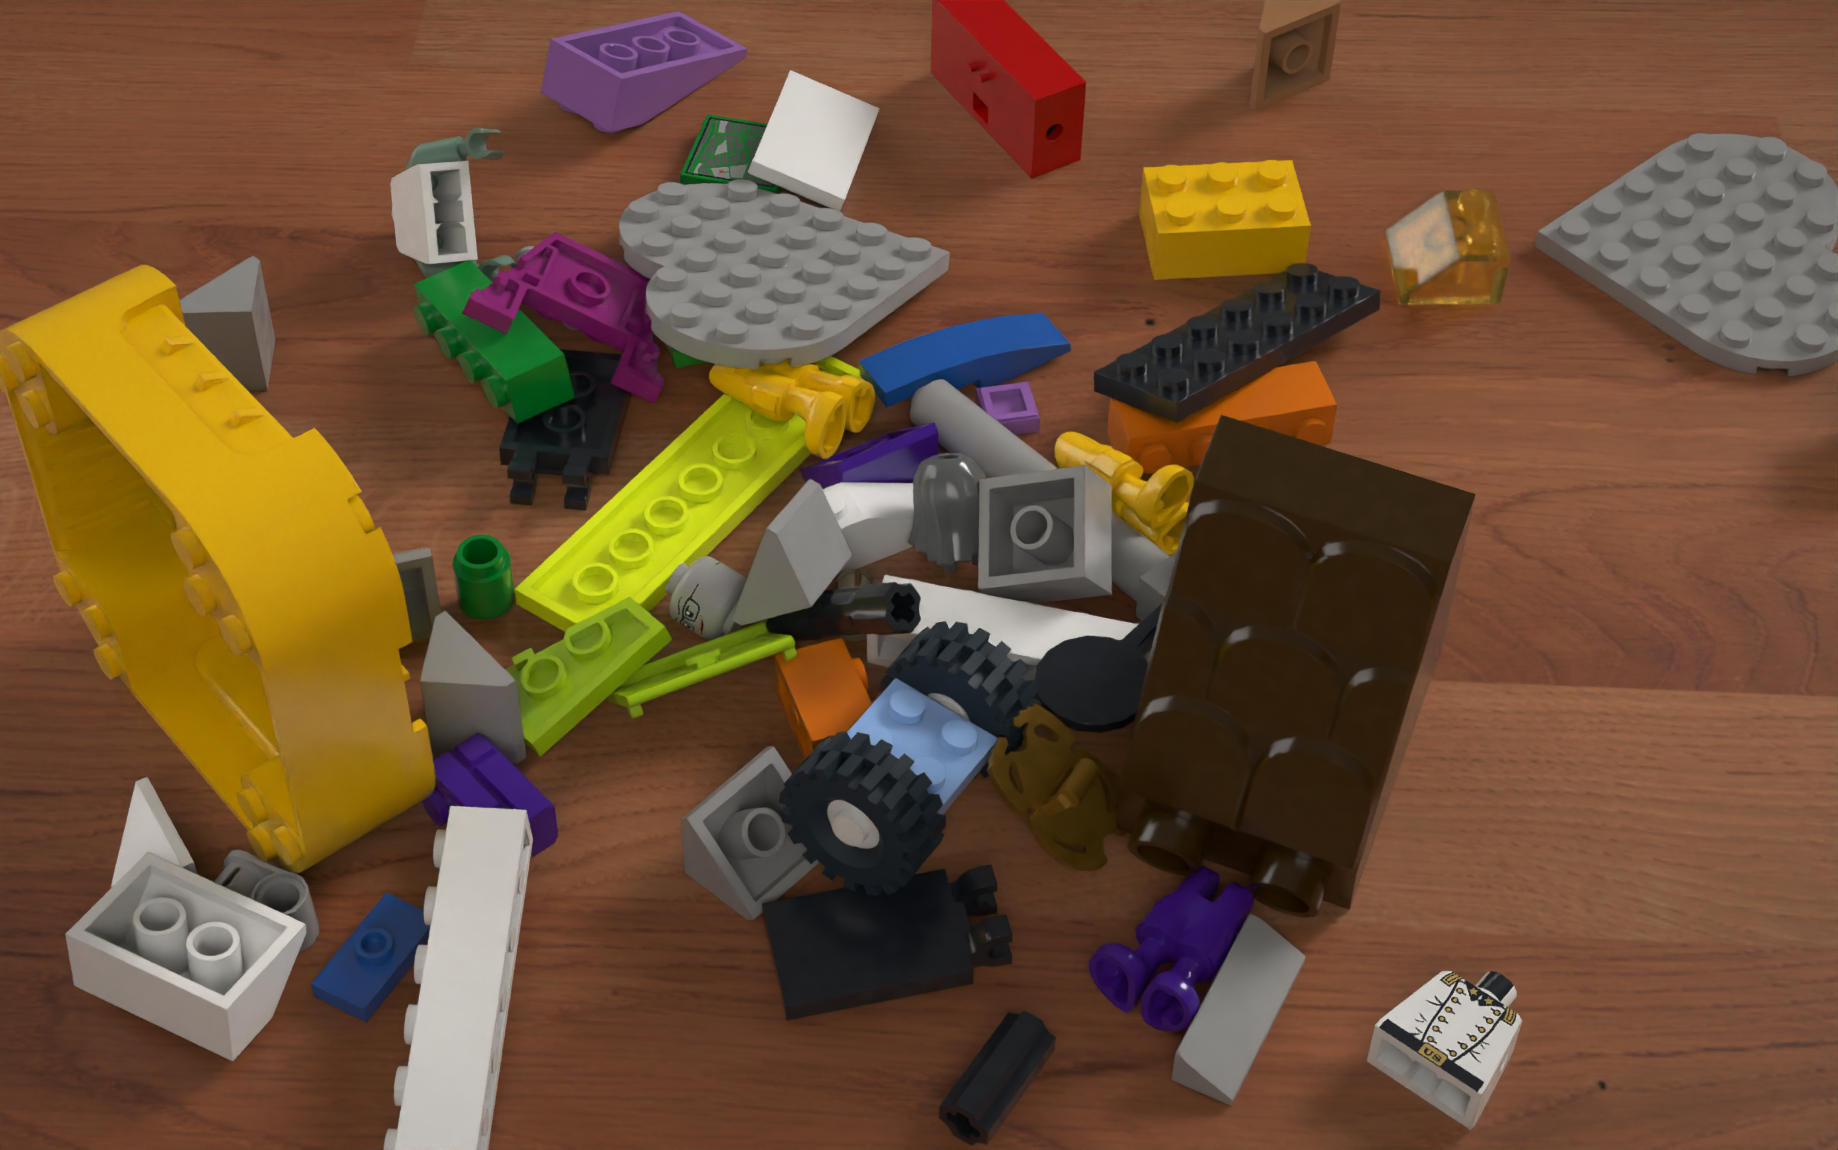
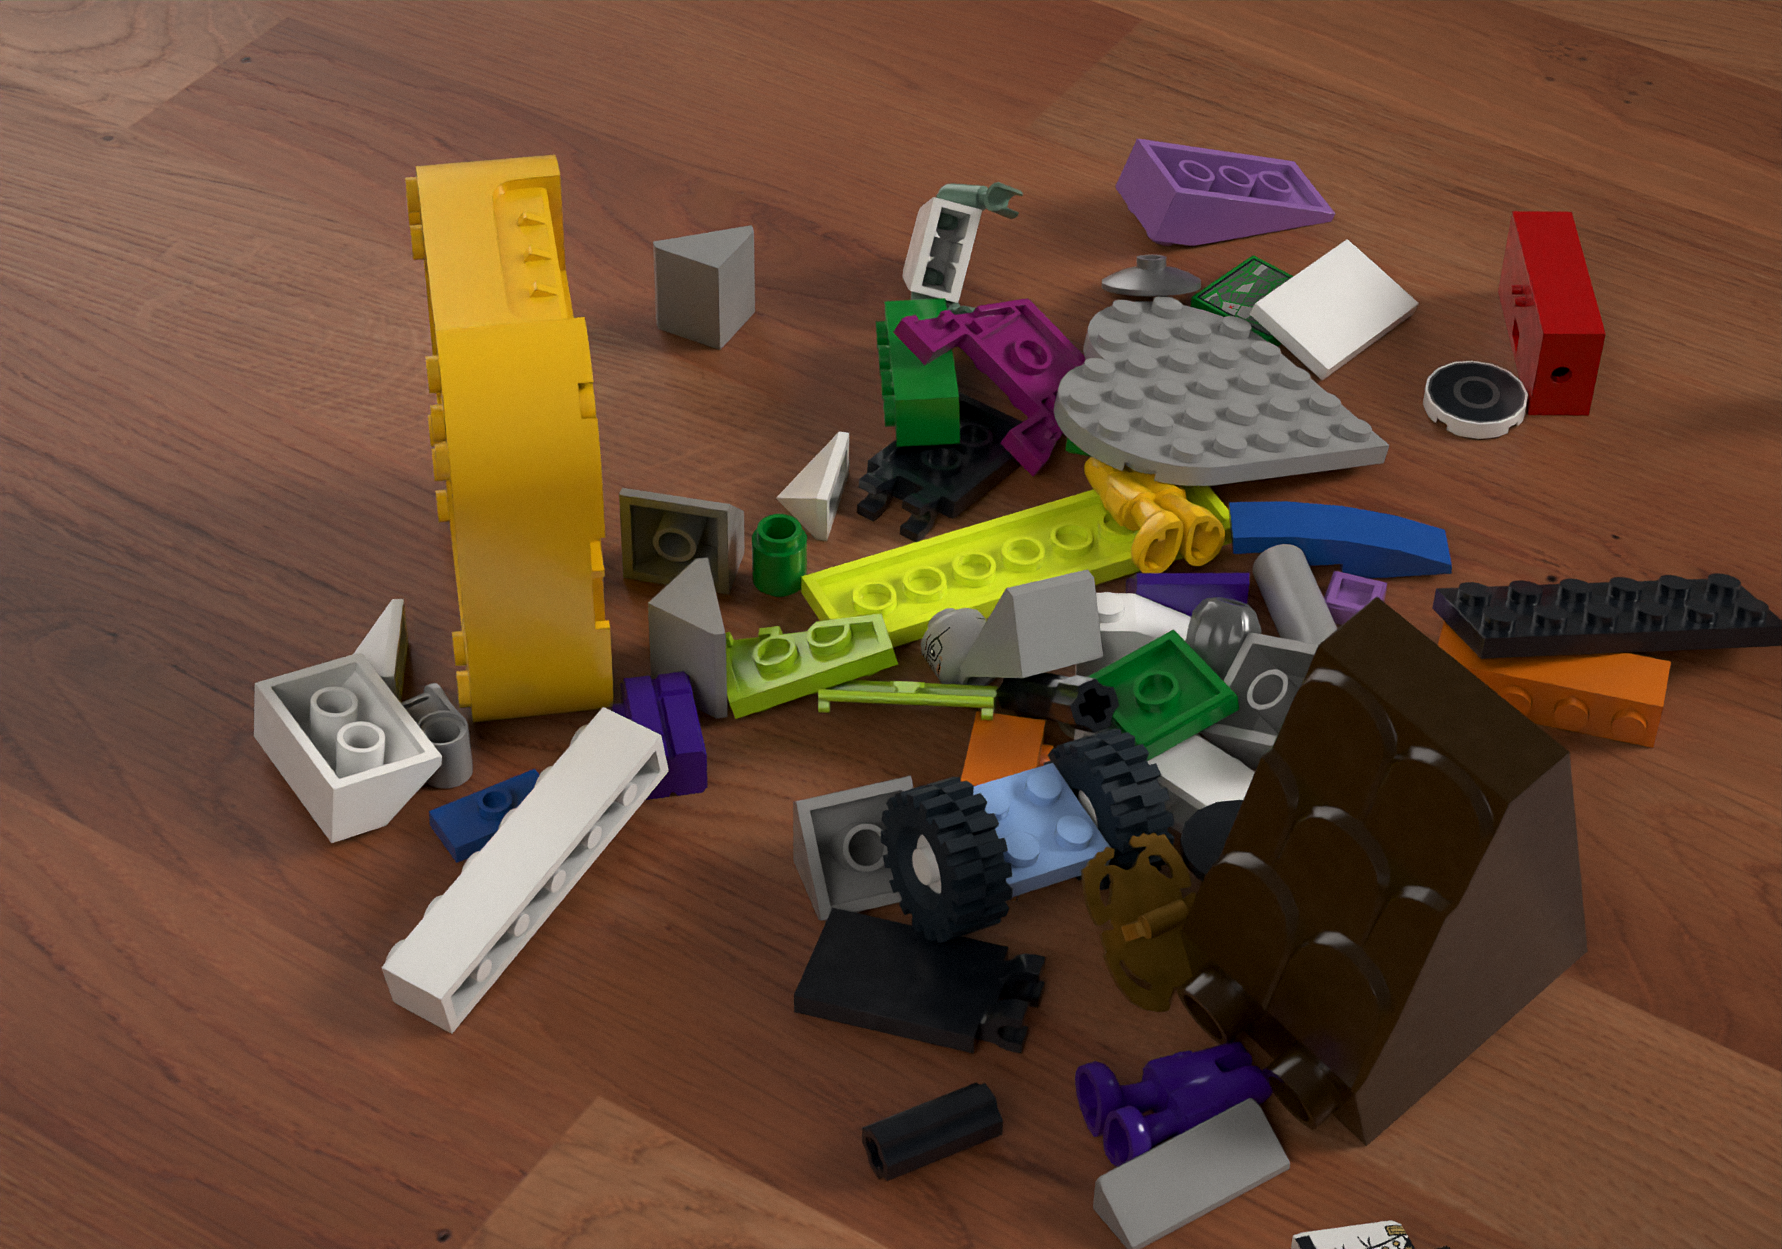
camera: 30 degrees right, 5 degrees down
yellow brick [1139,160,1311,280] -> none
none -> white slope [776,431,849,541]
none -> green tile [1088,629,1240,761]
none -> flat silver dish [1102,254,1201,296]
none -> tile [1423,361,1528,439]

